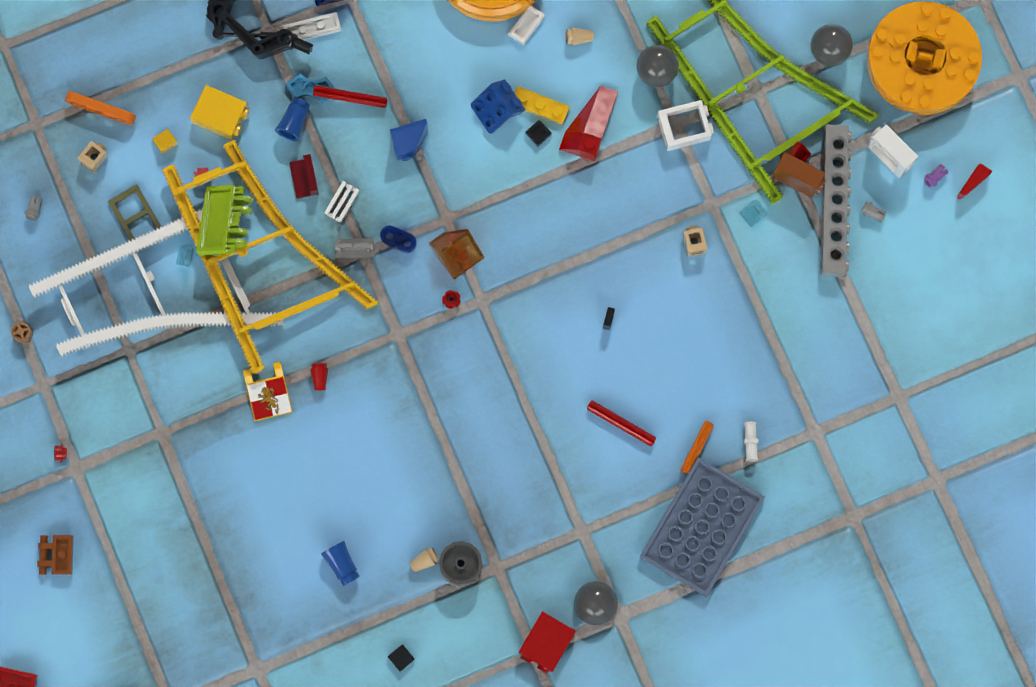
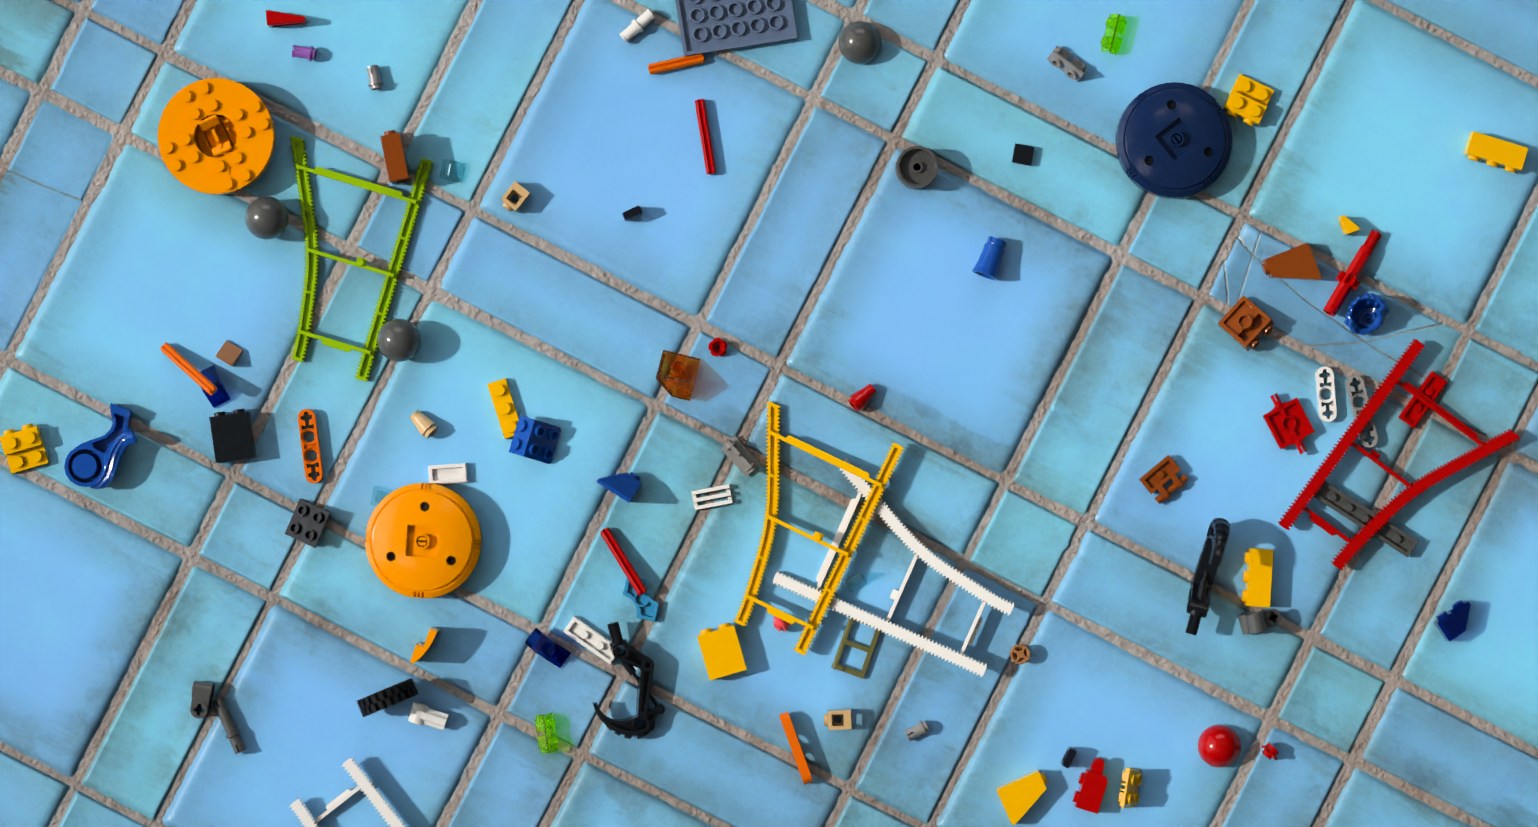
camera: 130 degrees left, 10 degrees up
red plate [54,444,67,463] -> none
yellow slope [152,128,178,154] -> none
lime hinge [196,185,253,255] -> none
flag [243,362,292,421] -> none
blue plant [275,97,310,141] -> none
dark red panel [290,154,319,199] -> none
clear blue plate [380,225,417,253] -> none
tan cone [409,547,439,573] -> none
red panel [518,611,576,674] -> none
black tile [525,120,552,147] -> none
red wedge [559,86,618,161] -> none
white window [657,100,714,151] -> none
red plate [789,142,811,162] -> none
light grey brick [820,124,852,277] -> none
white window [868,124,919,178] -> none

